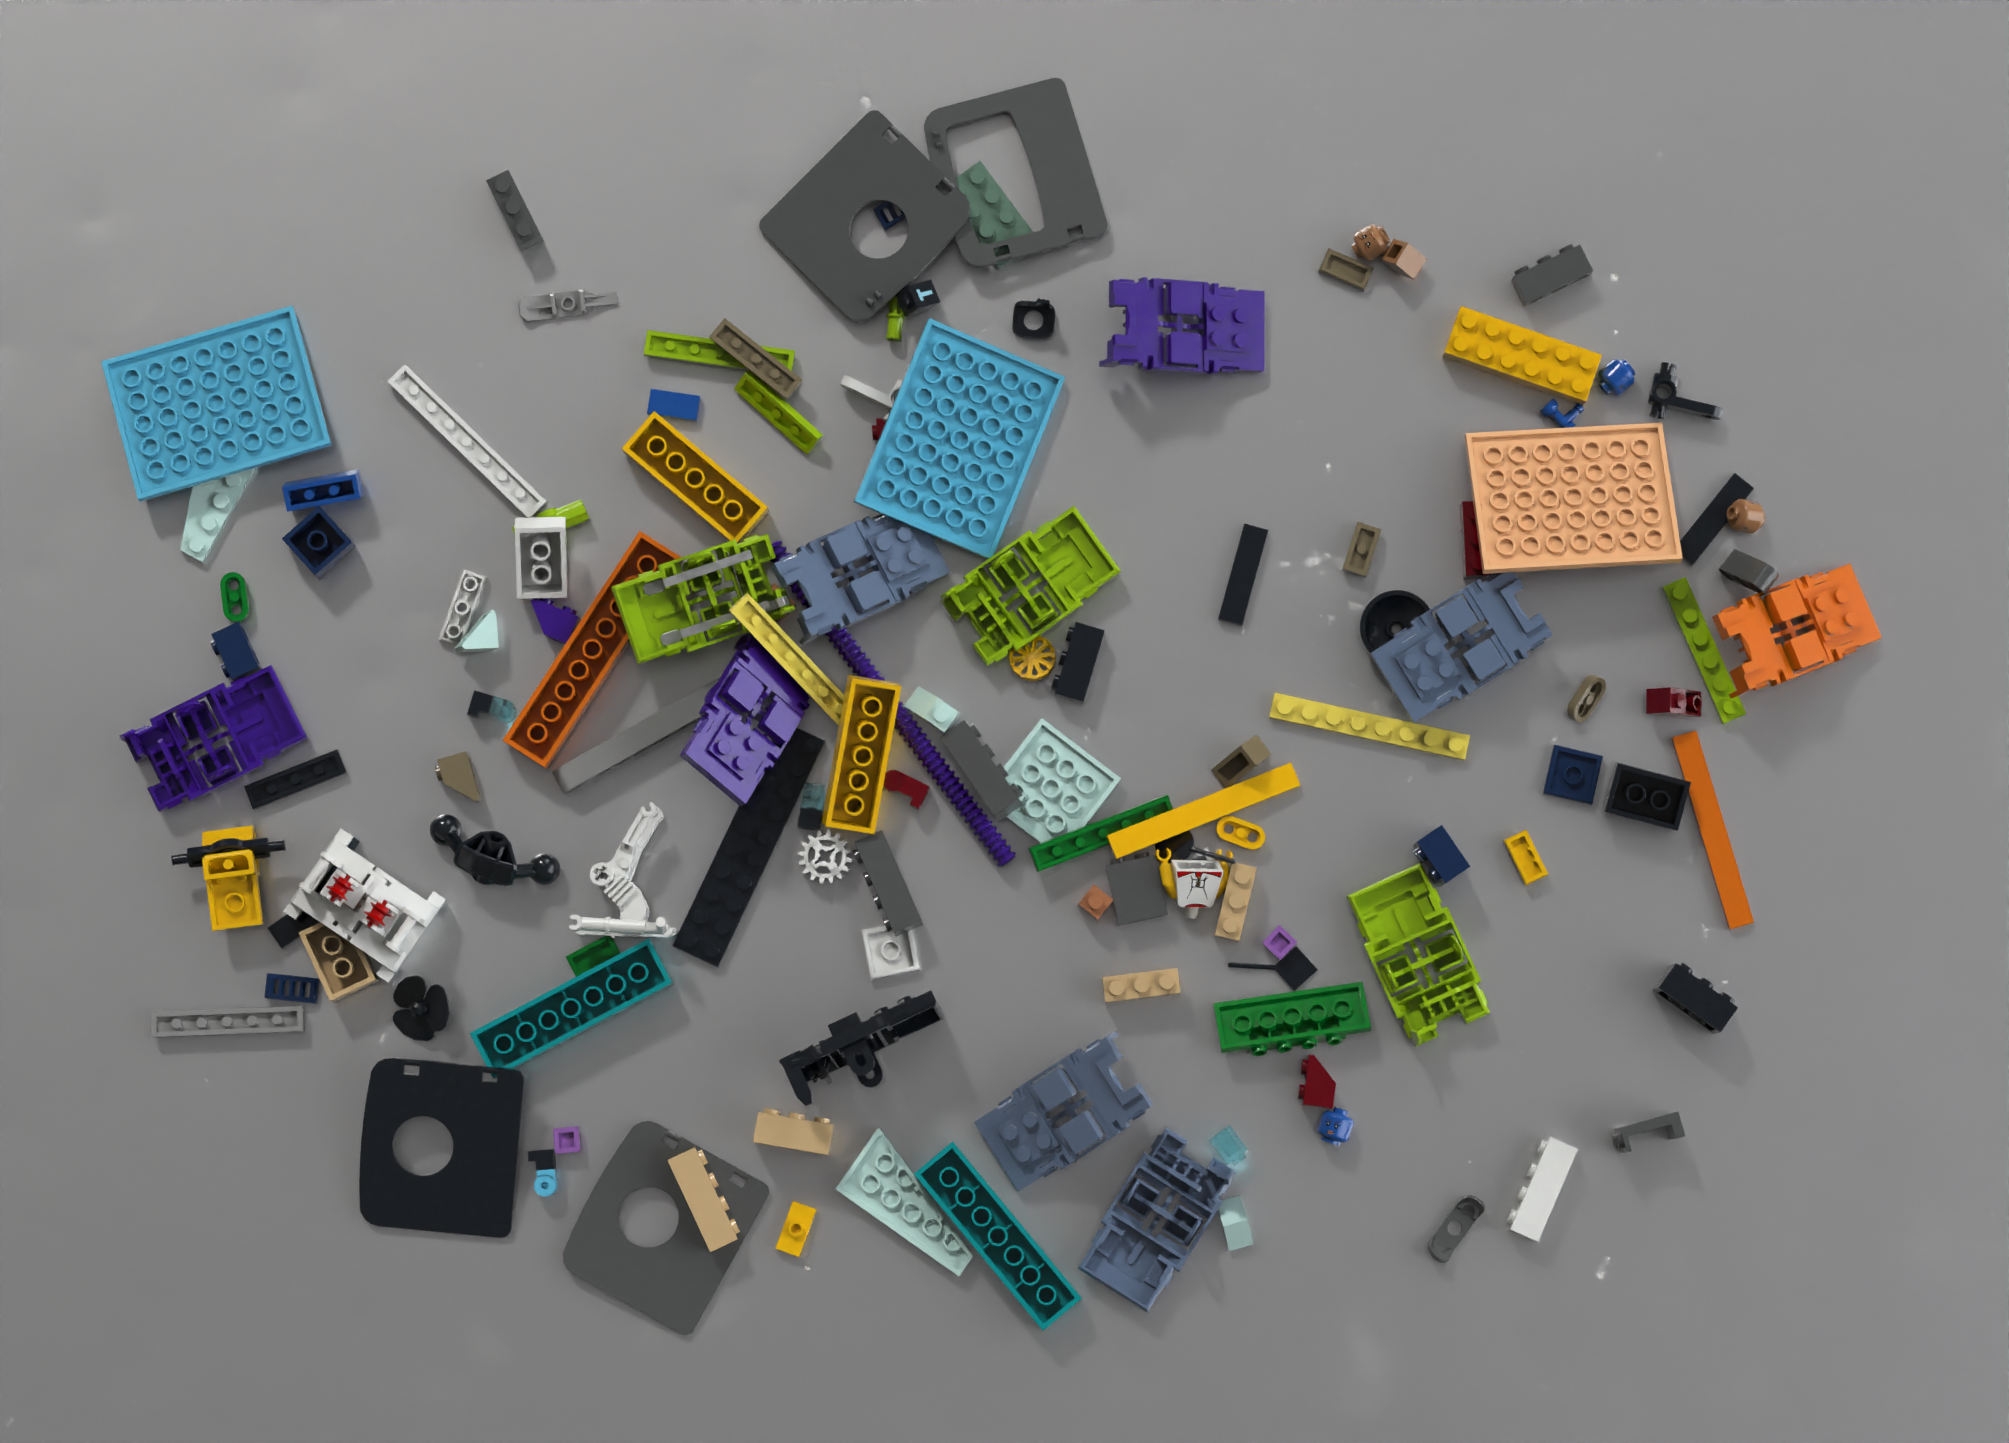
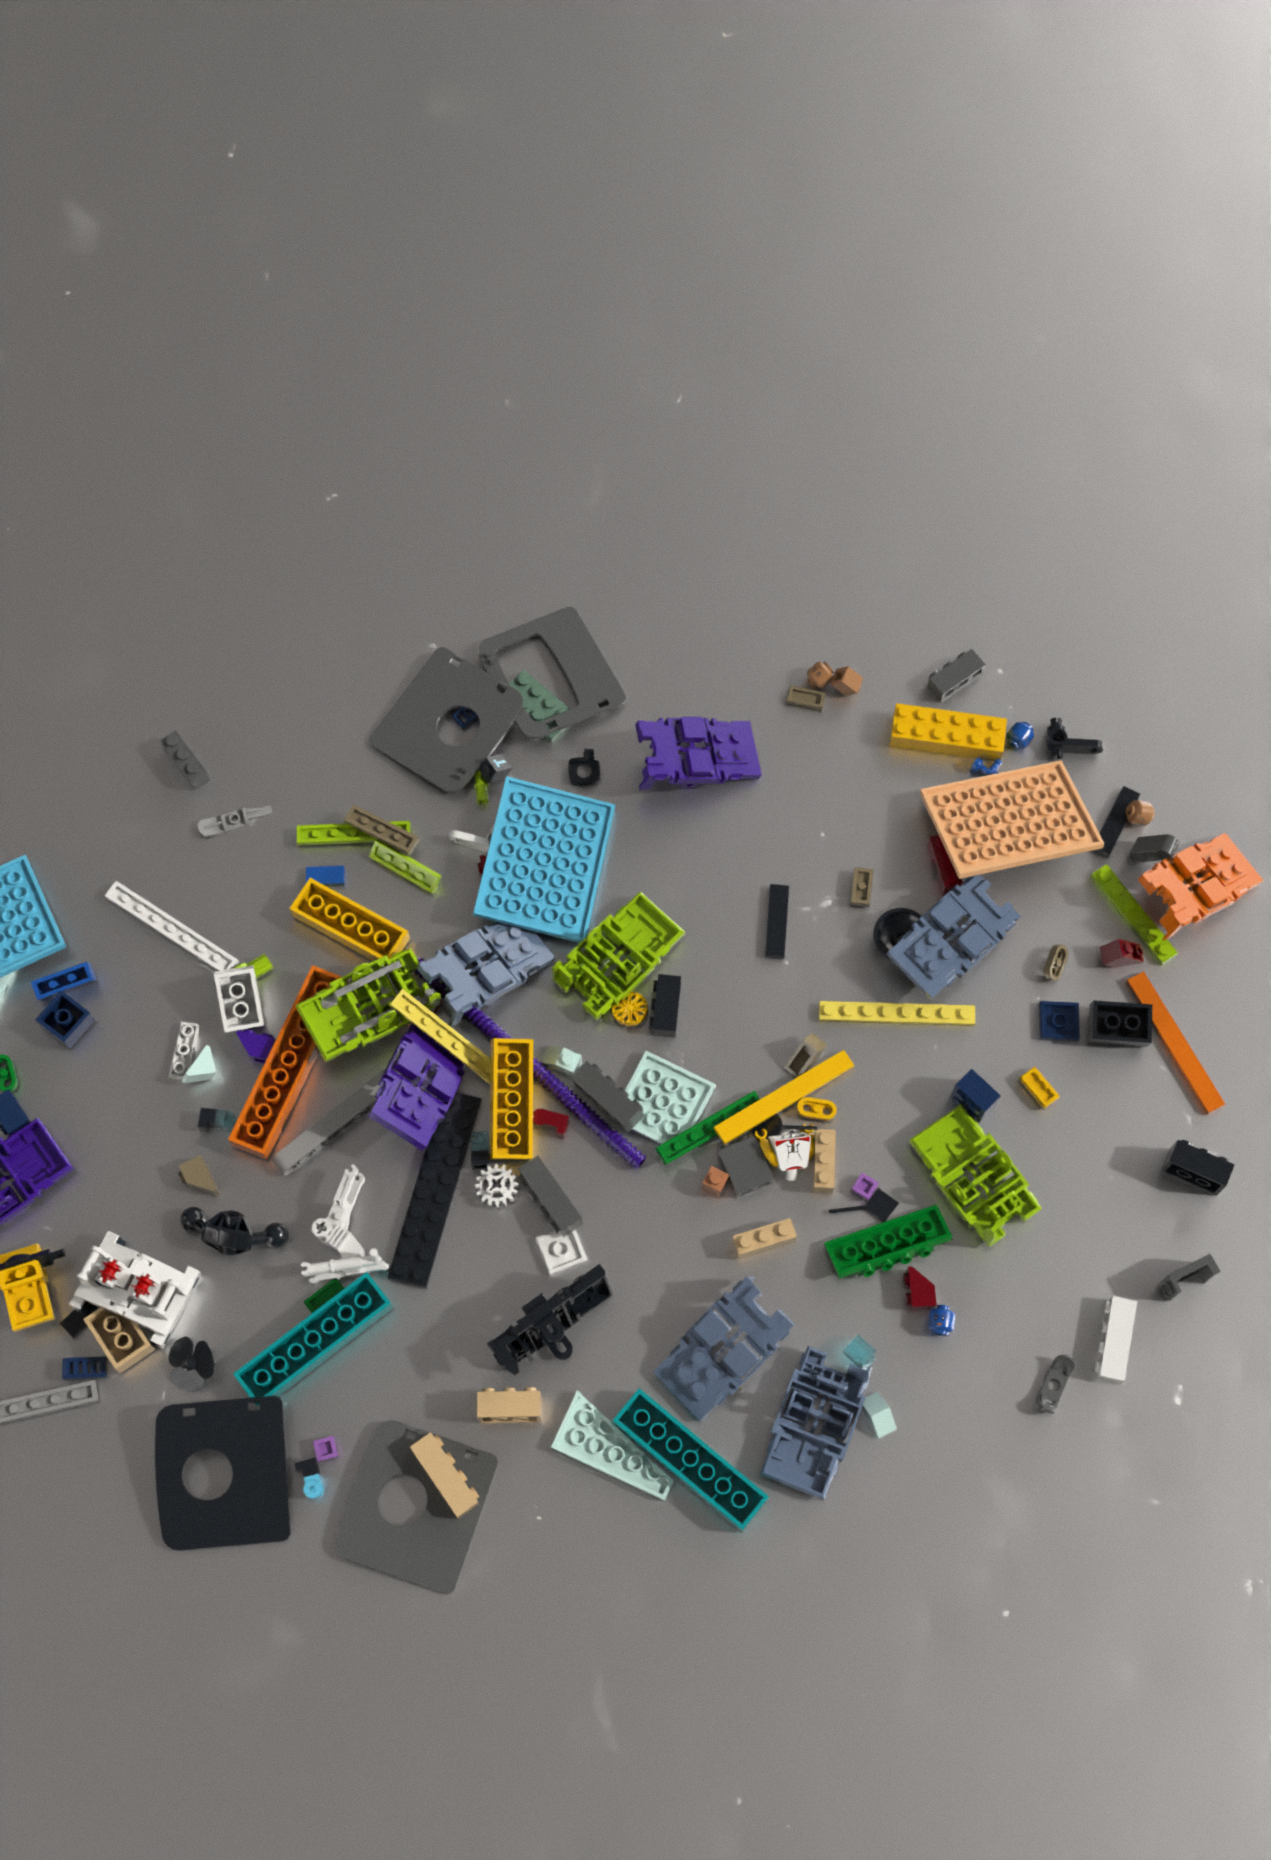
camera: 10 degrees left, 15 degrees down
black tile [244,749,347,810] -> none
yellow plate [775,1201,817,1257] -> none

